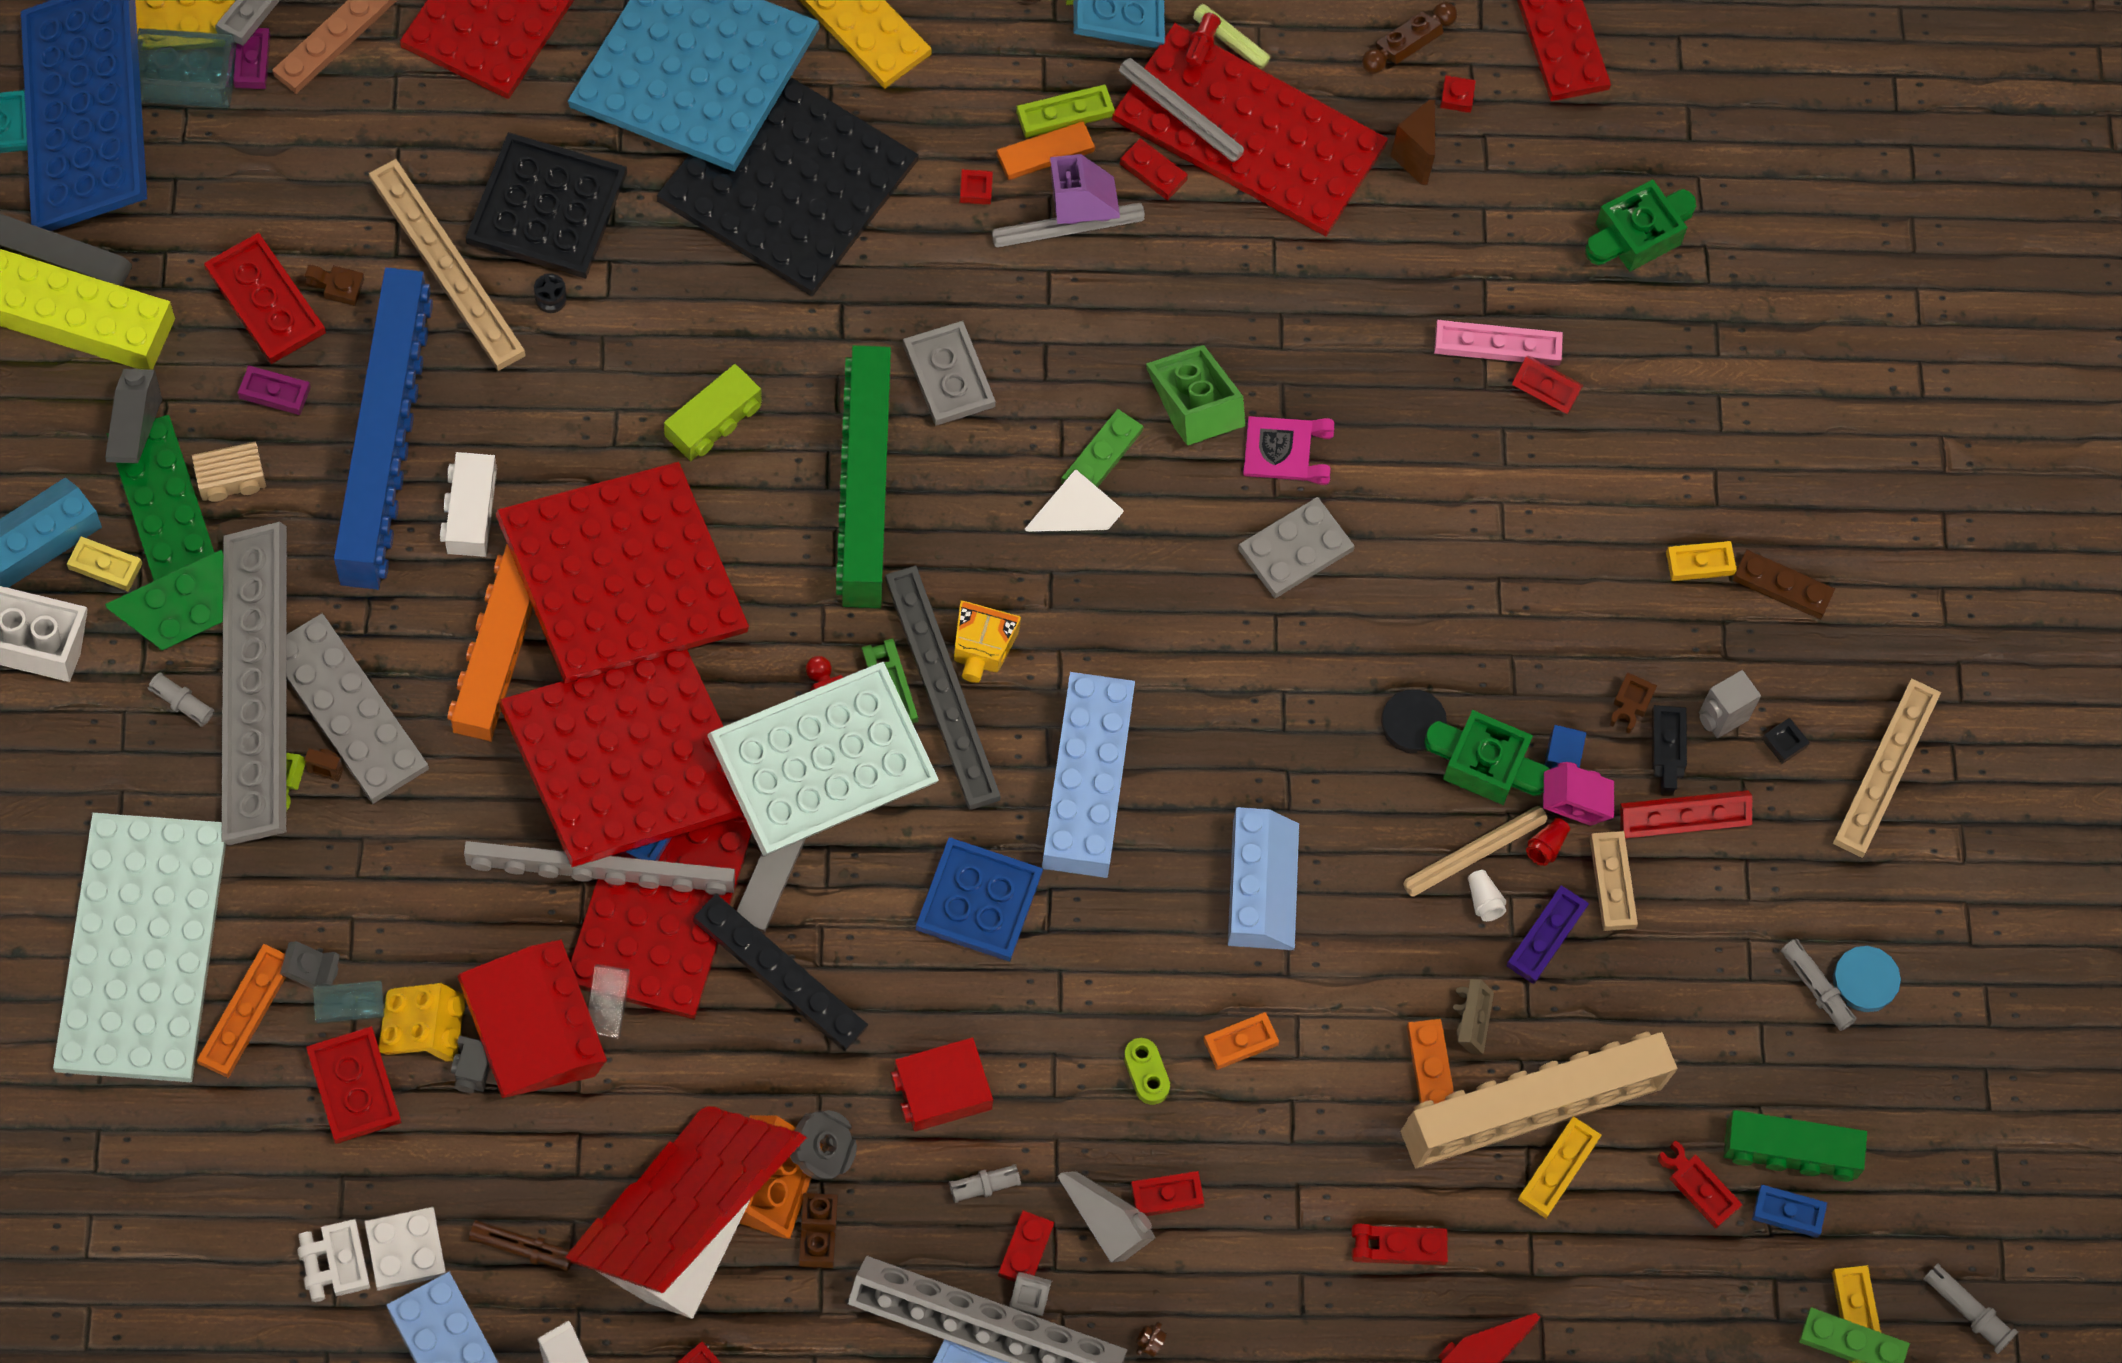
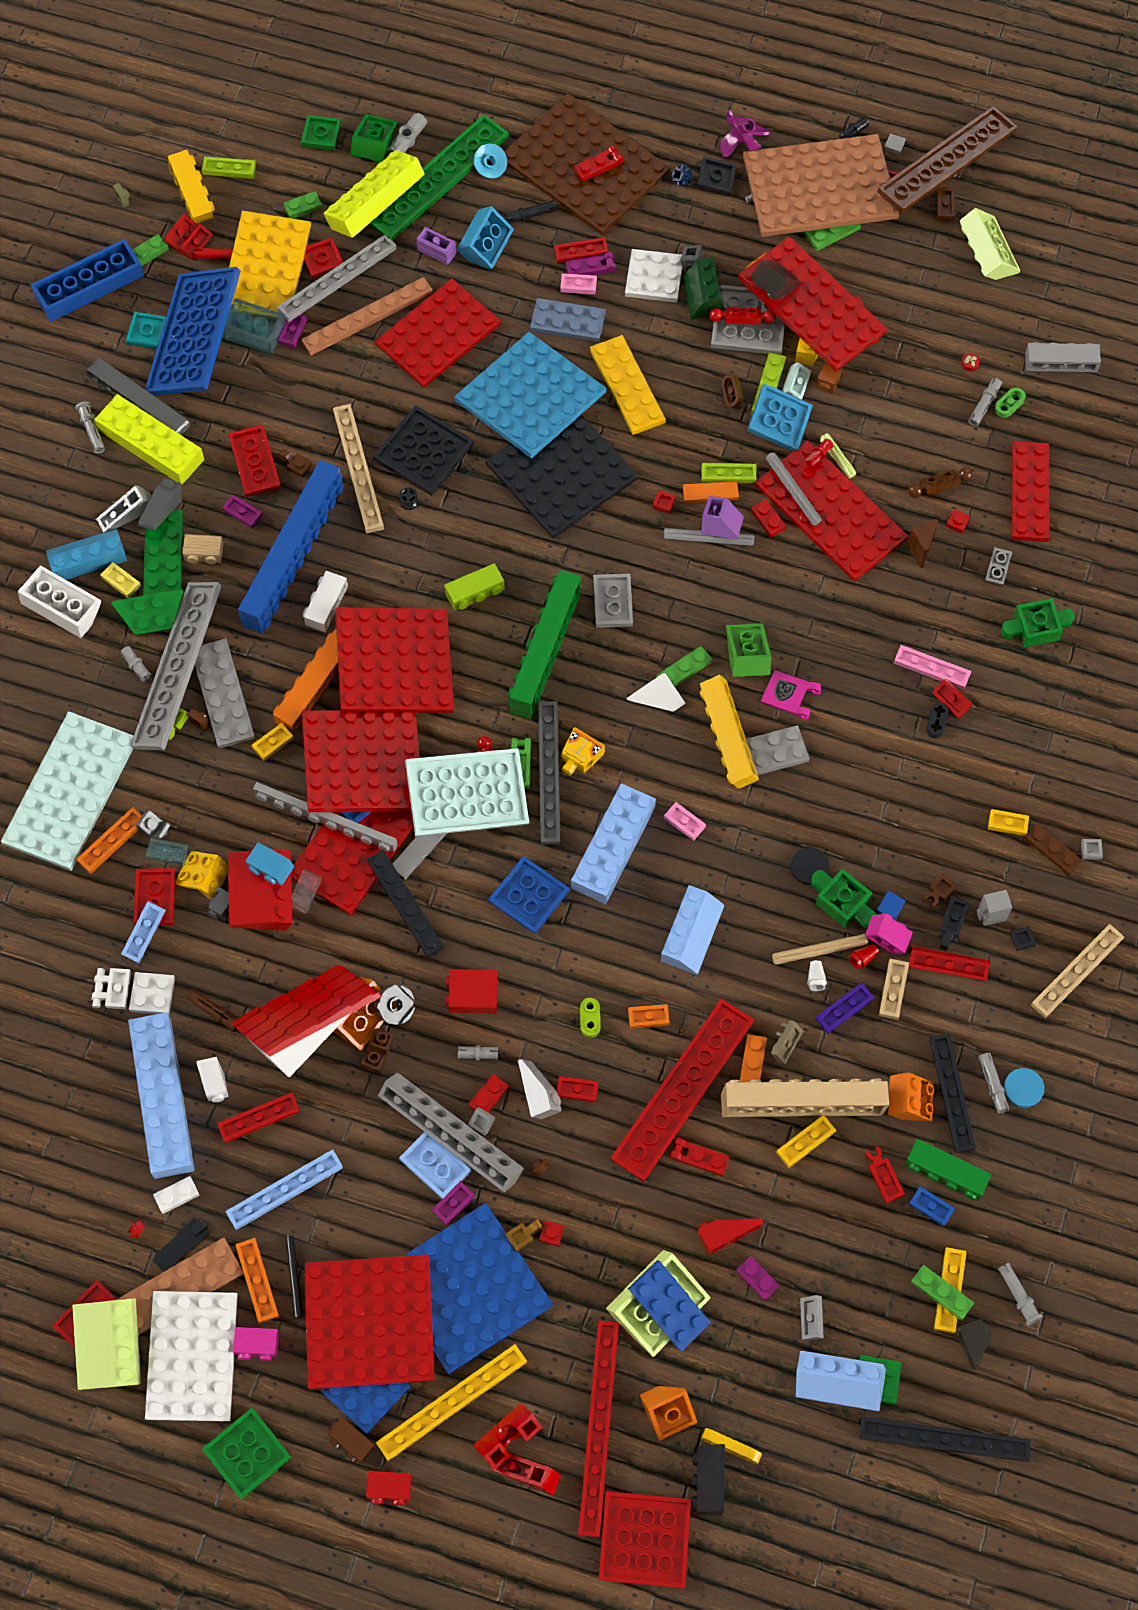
camera: 25 degrees right, 0 degrees up
none -> light grey slope [96,485,151,533]
none -> light blue plate [121,901,166,963]
none -> dark azure brick [245,842,294,886]
none -> yellow plate [252,723,294,761]
none -> red plate [610,999,754,1182]
none -> bright pink plate [664,802,706,841]
none -> yellow brick [700,675,759,789]
none -> orange slope [888,1072,934,1122]
none -> black beam [927,703,948,738]
none -> black plate [929,1033,976,1153]
none -> light grey slope [985,547,1012,585]
none -> light grey tile [1081,839,1103,860]

